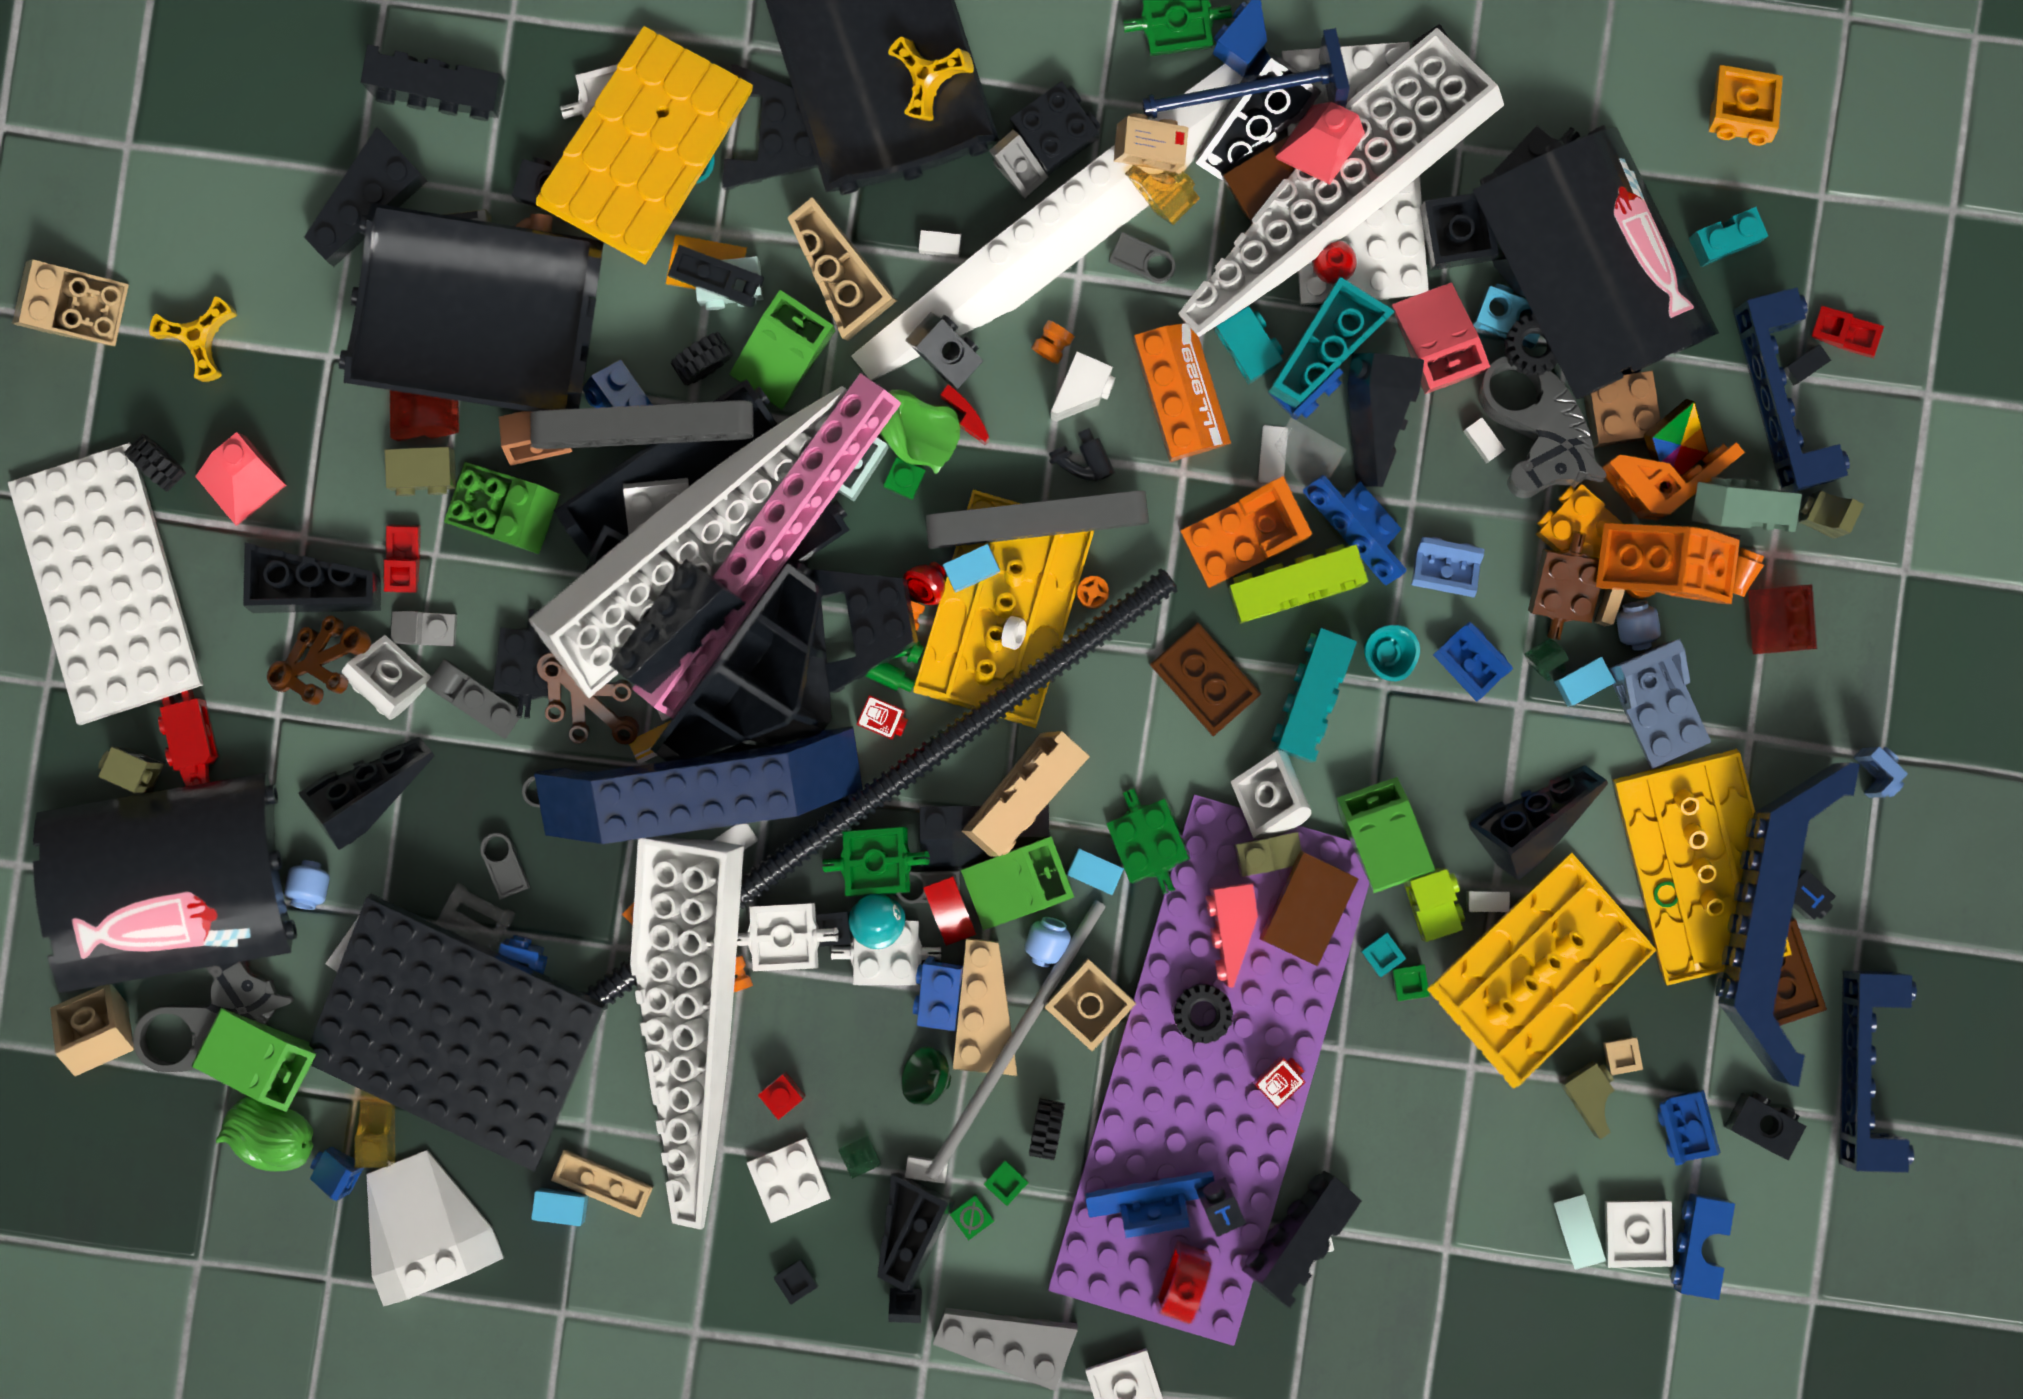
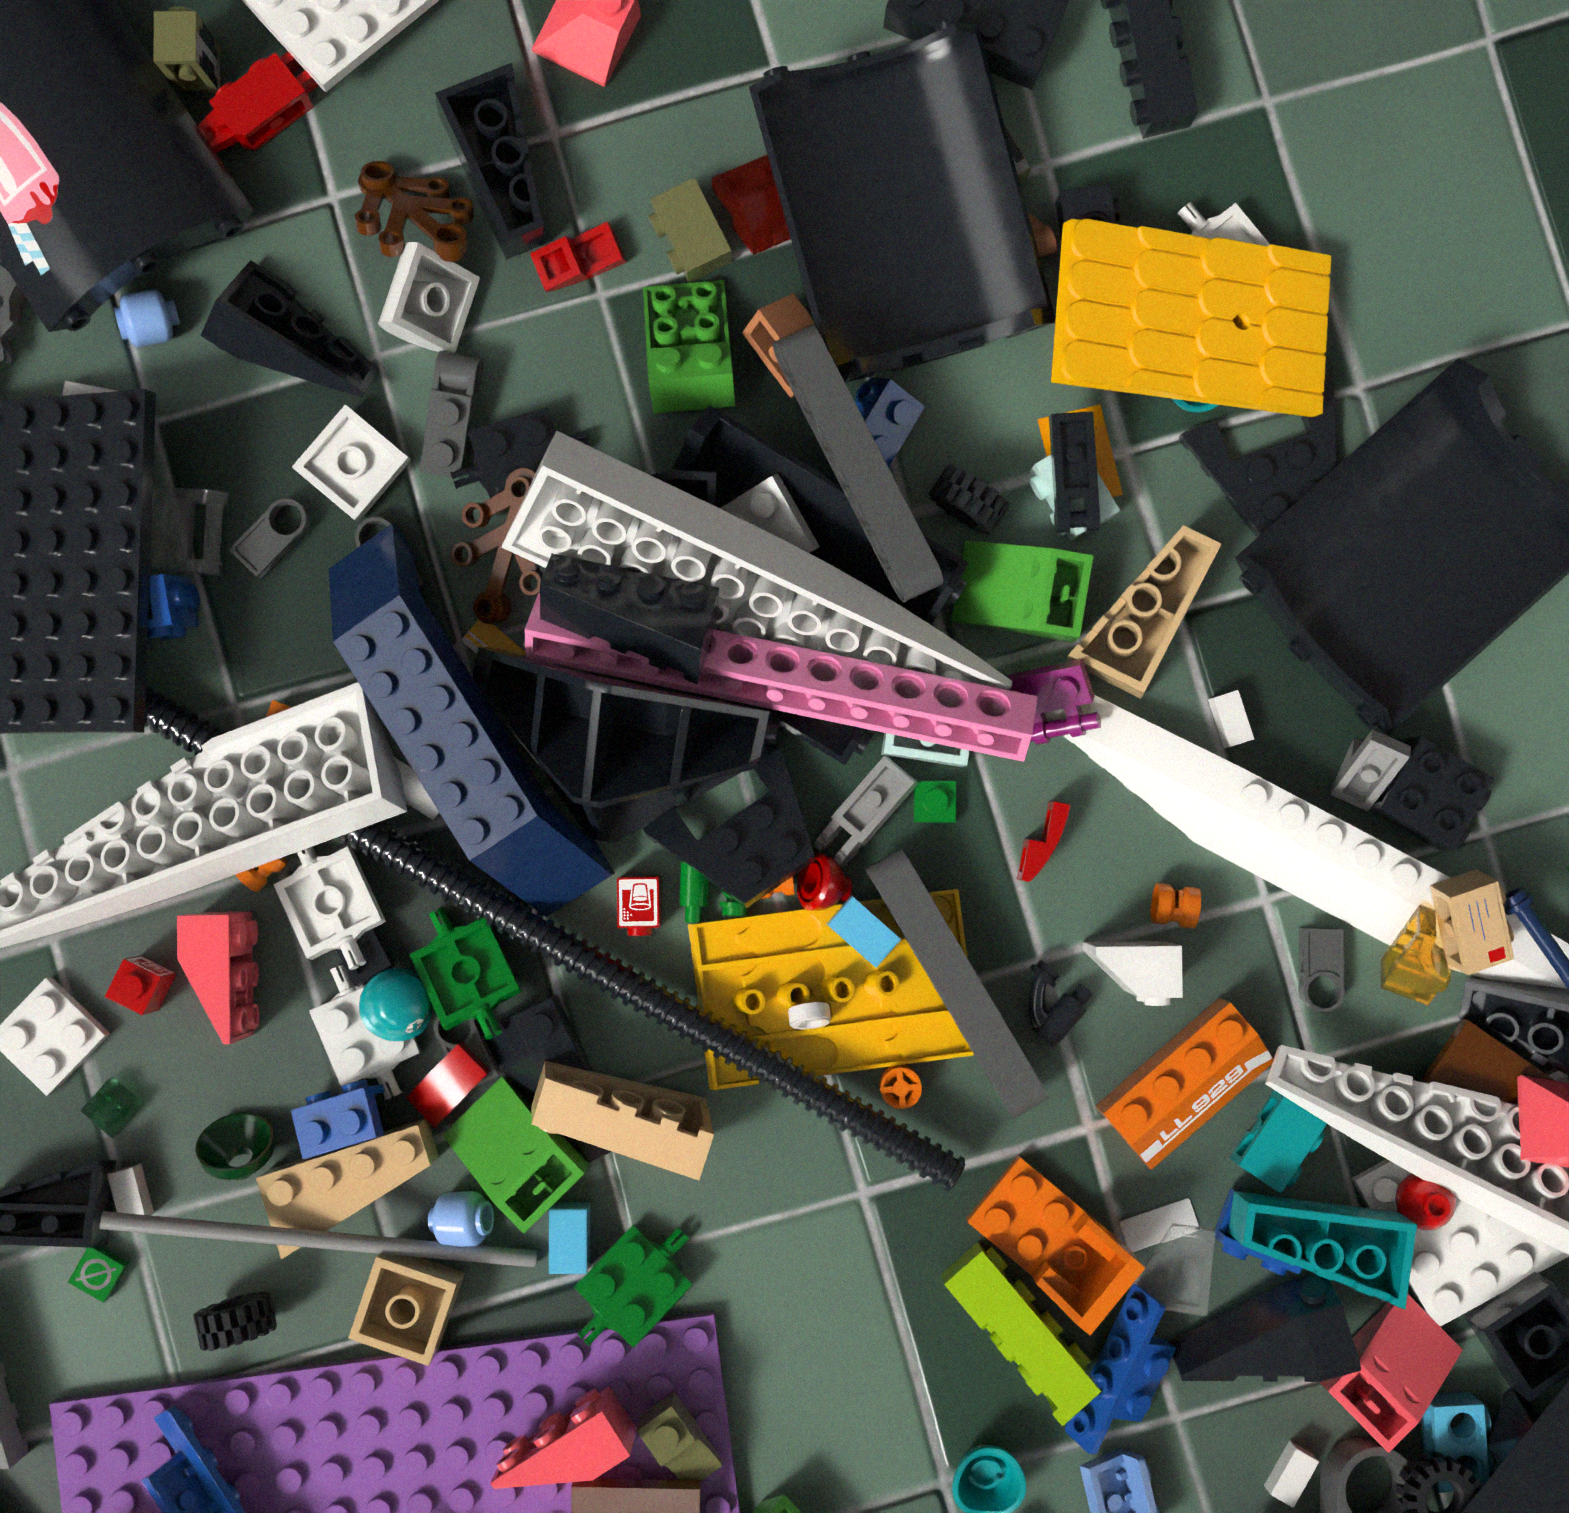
camera: 60 degrees right, 0 degrees up
light grey slope [391,611,457,647] -> none
bright green piece [878,389,960,474] -> none
yellow piece [888,36,974,121] -> none
brick [905,312,983,389] -> none
green plate [983,1159,1029,1206] -> none
reddish brown tile [1150,622,1261,737] -> none
black tyre [1173,984,1233,1044] -> none
white brick [1230,750,1312,839] -> none
teal wedge [1271,628,1357,763] -> none
none -> coral slope [177,911,259,1044]
none -> white plate [292,404,411,522]
none -> light grey hinge [814,755,918,868]
none -> magenta plate [1005,658,1101,745]

